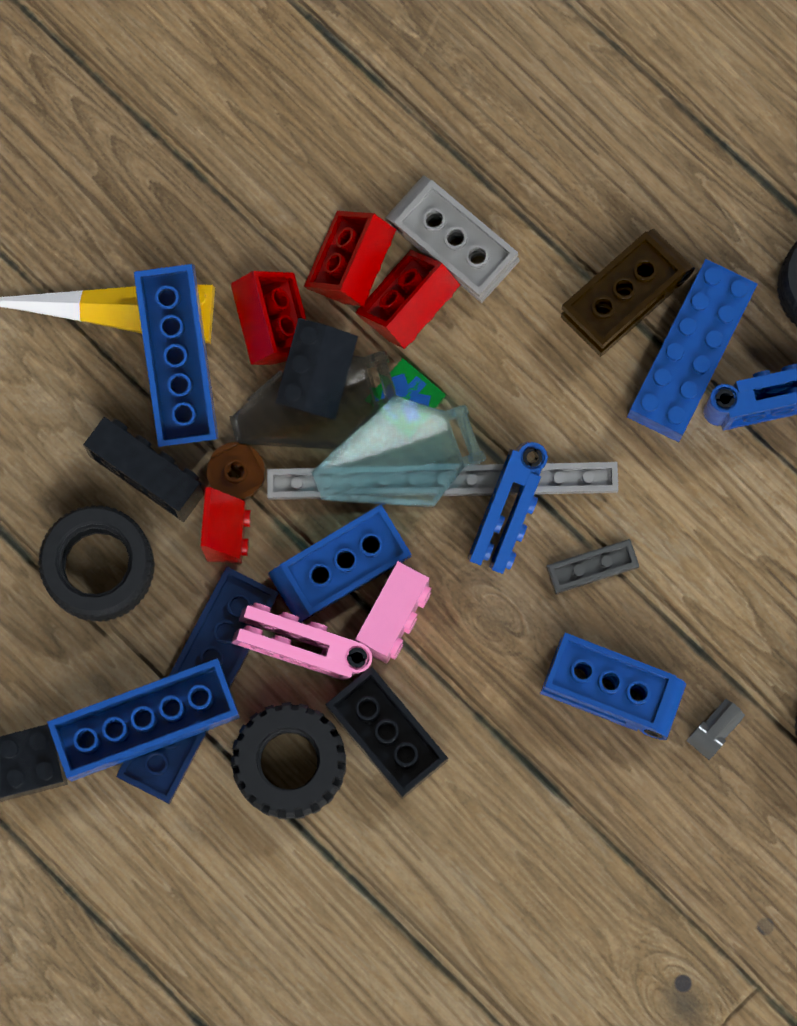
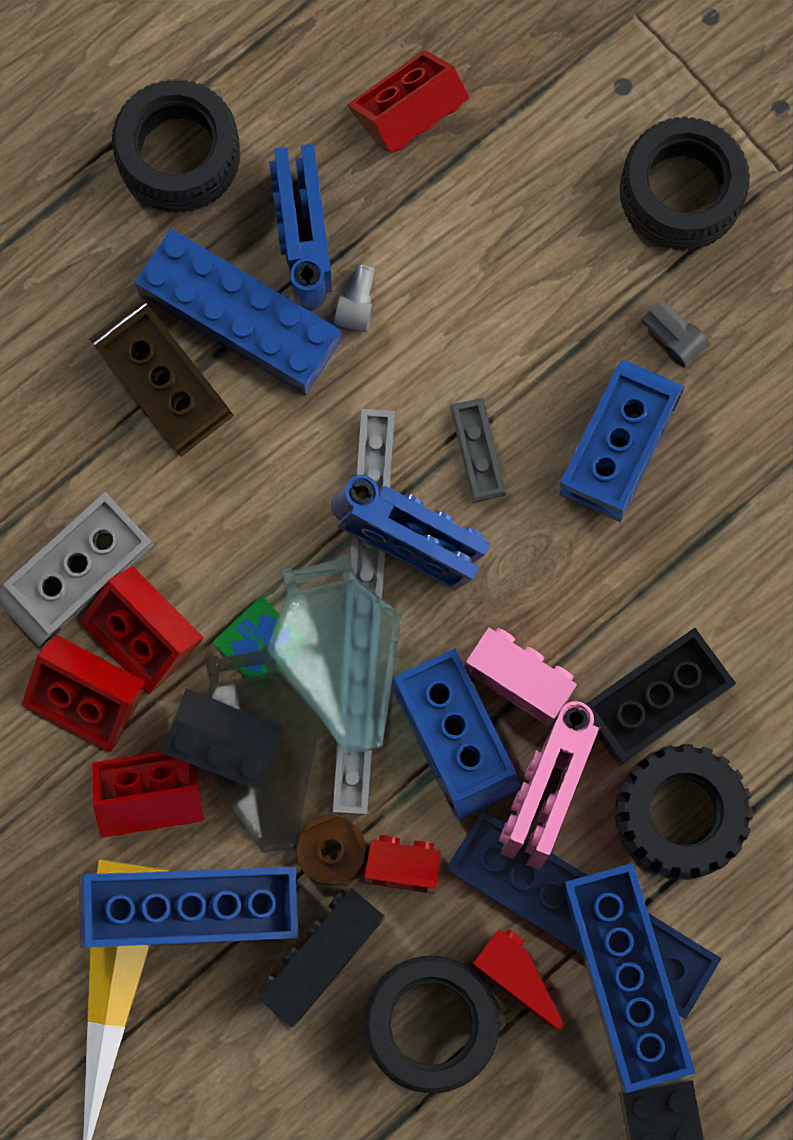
camera: 85 degrees left, 0 degrees up
none -> light grey pin [334,265,375,333]
none -> red slope [471,928,564,1030]

